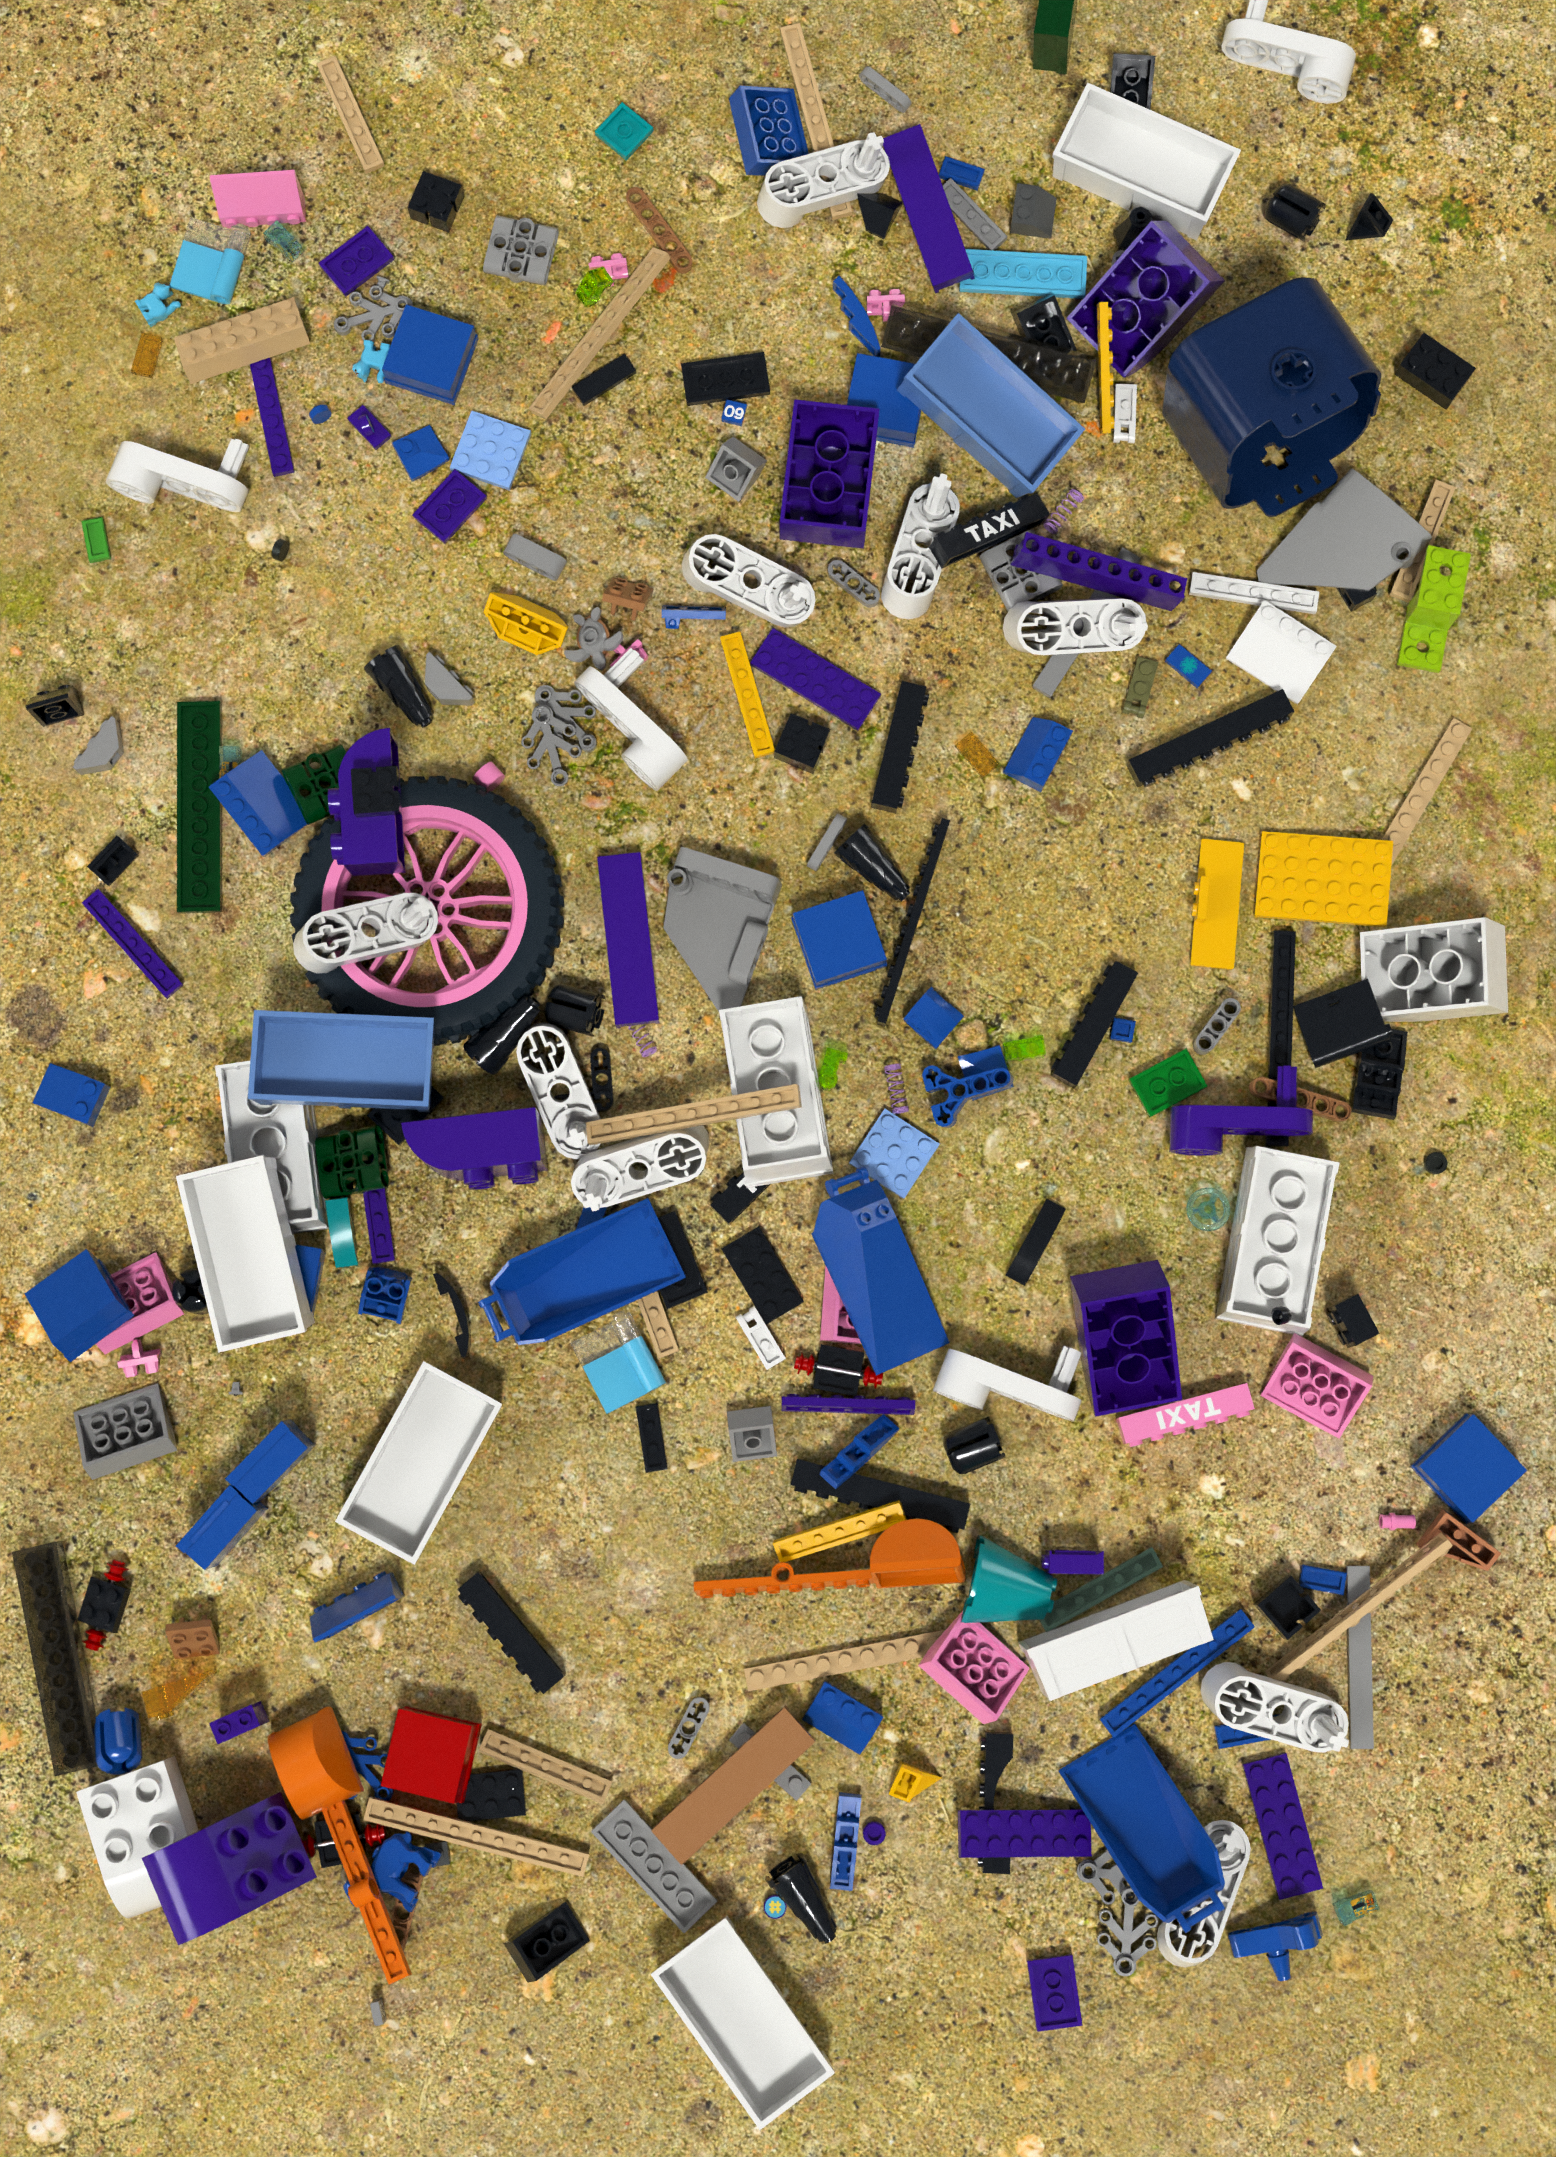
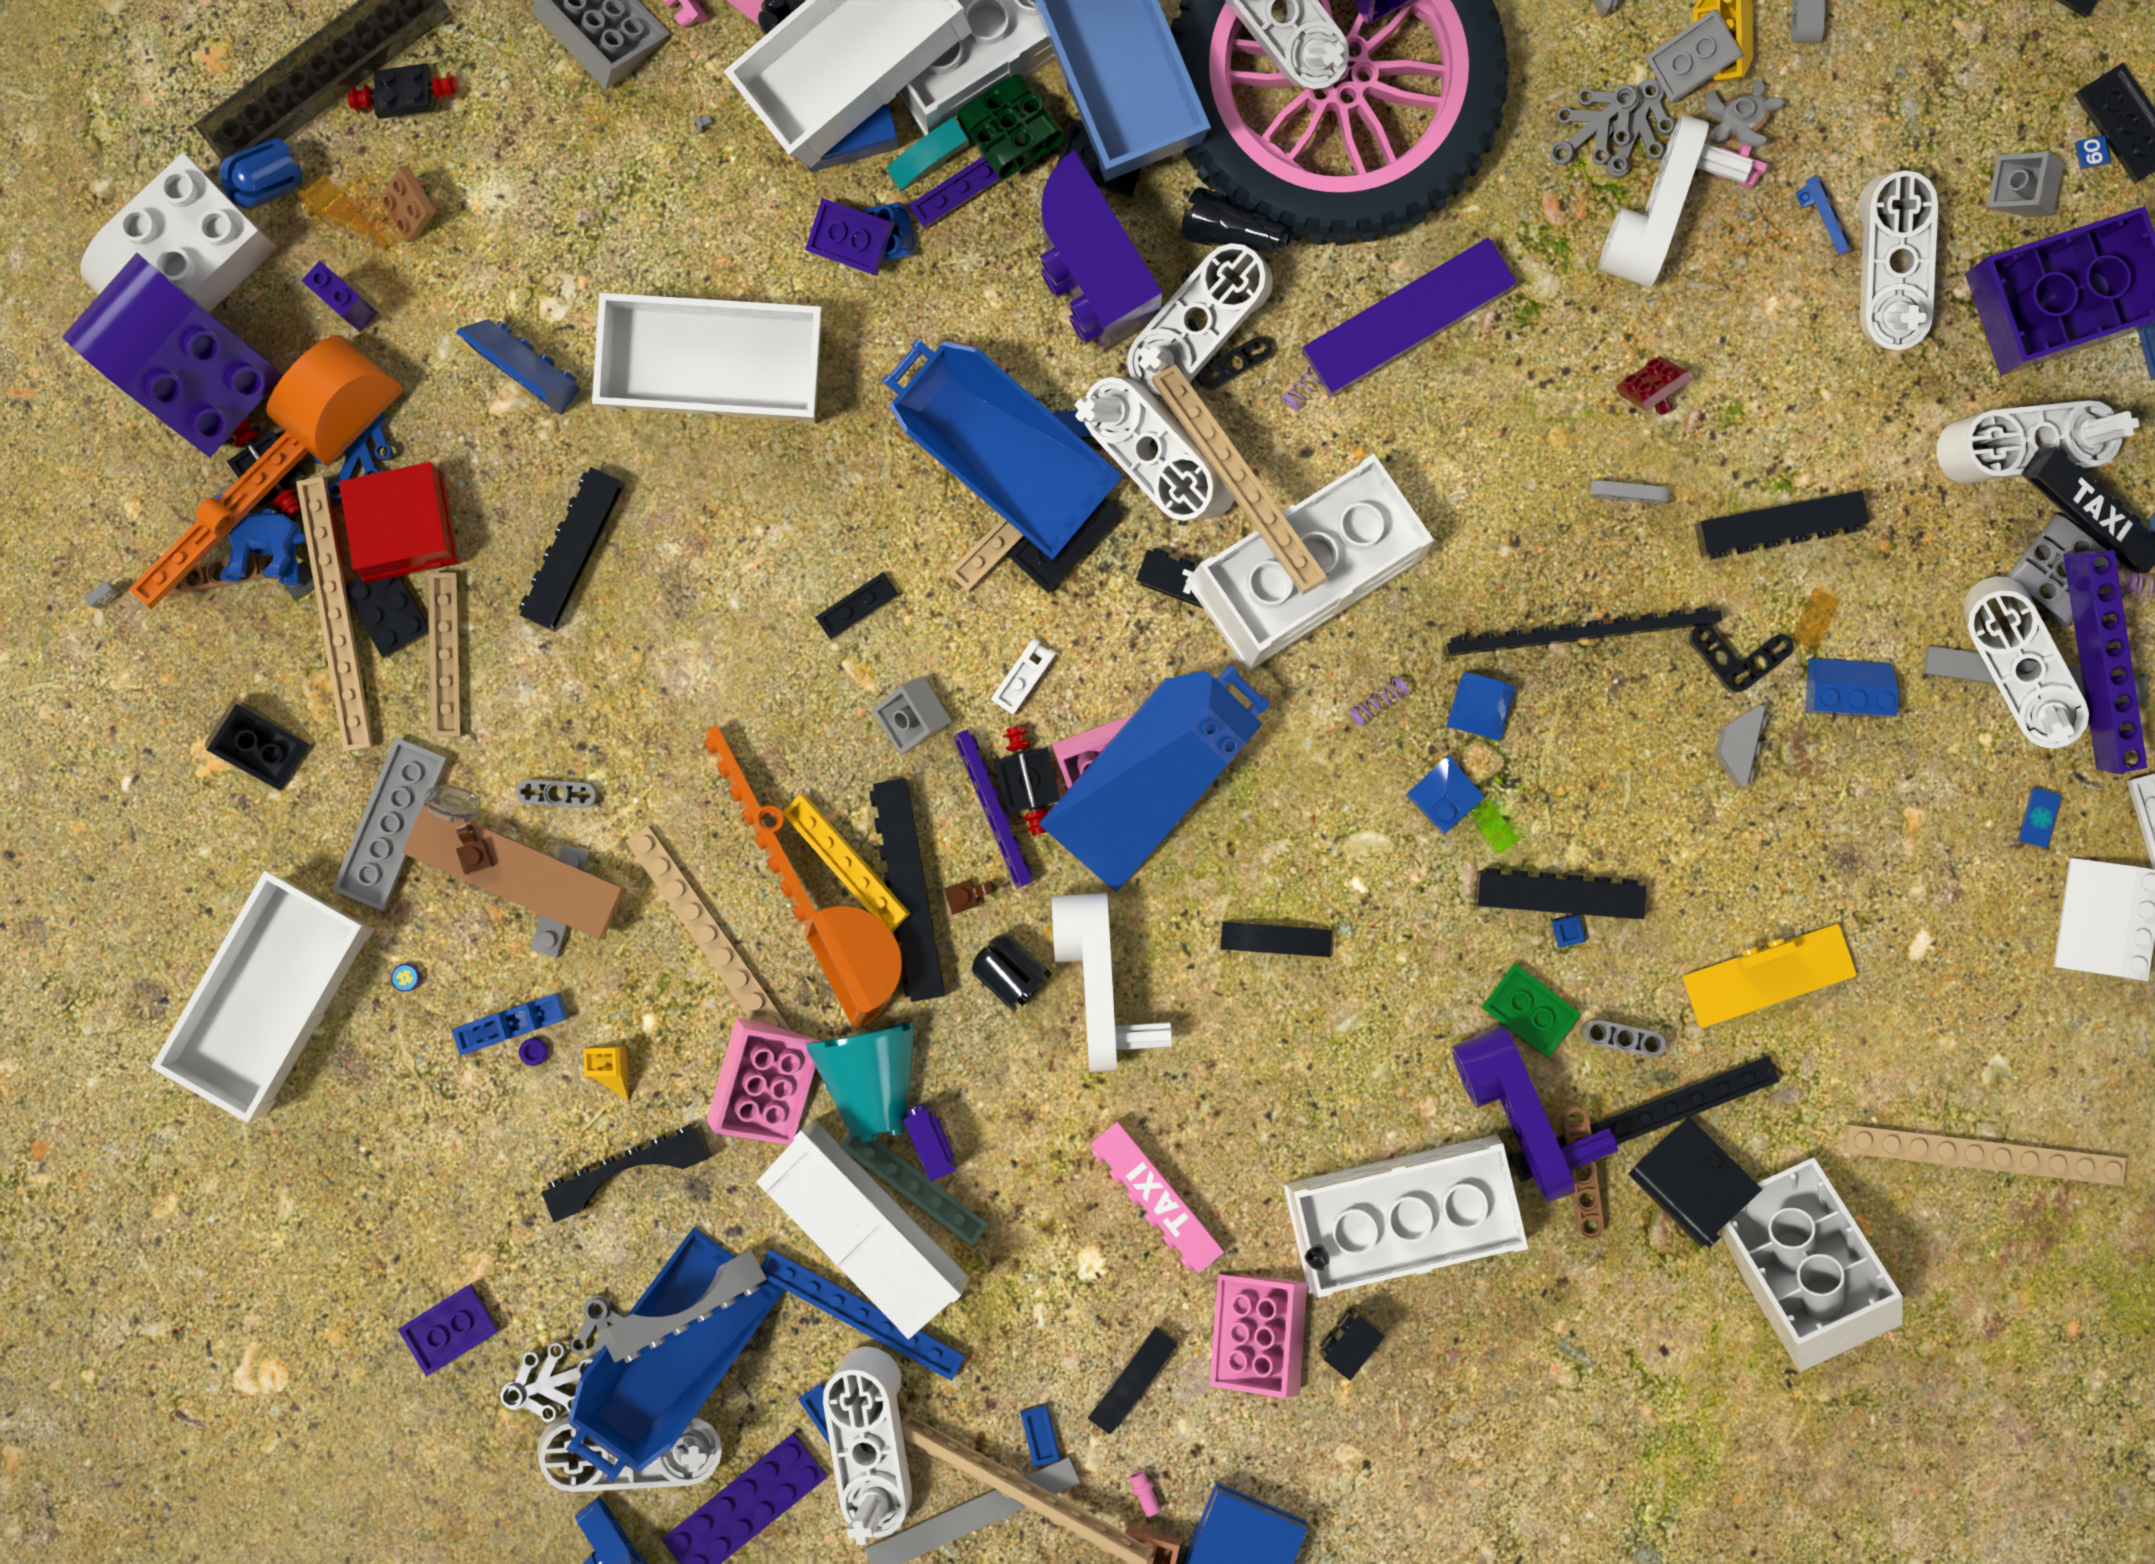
camera: 70 degrees right, 5 degrees up
blue container [176,1485,268,1570] -> none
blue container [225,1419,316,1504] -> none
black slope [433,1273,471,1359] -> none
bright pink piece [472,762,505,793] -> none
black cylinder [544,984,606,1036] -> none
medium azure door [570,1310,666,1414] -> none
medium nougat plate [602,578,654,621] -> none
light grey panel [663,847,782,1012] -> none
yellow plate [720,631,775,759] -> none
black plate [721,1227,804,1325] -> none
dark purple plate [750,628,881,731] -> none
black cone [765,1853,837,1944] -> none
black piece [774,713,831,774] -> none
blue container [791,890,887,990] -> none
blue slope [802,1680,883,1755] -> none
clear neon green leg [819,1047,848,1091] -> none
blue slope [819,1414,900,1489] -> none
light grey beam [828,560,880,608] -> none
black cone [834,823,910,902] -> none
light blue plate [849,1109,940,1199] -> none
blue beam [922,1065,1014,1128] -> none
dark purple plate [958,1810,1092,1858] -> none
dark purple brick [1070,1260,1182,1417] -> none
olive plate [1122,657,1159,719] -> none
black brick [1126,689,1295,788] -> none
clear light blue piece [1186,1187,1230,1231] -> none
black piece [1253,1575,1321,1640] -> none
yellow plate [1255,831,1393,927] -> none
black slope [1351,1029,1408,1120] -> none
pearl dark grey tile [1424,1152,1448,1175] -> none
none -> clear tile [424,785,481,823]
none -> reddish brown plate [456,824,494,875]
none -> light grey arch [599,1249,766,1363]
none -> dark purple plate [805,198,895,276]
none -> reddish brown plate [944,880,995,915]
none -> black slope [1088,1326,1178,1435]
none -> dark red plate [1616,356,1691,415]
none -> light grey tile [1645,8,1744,103]
none -> black beam [1689,624,1794,693]
none -> light grey slope [1714,705,1767,788]

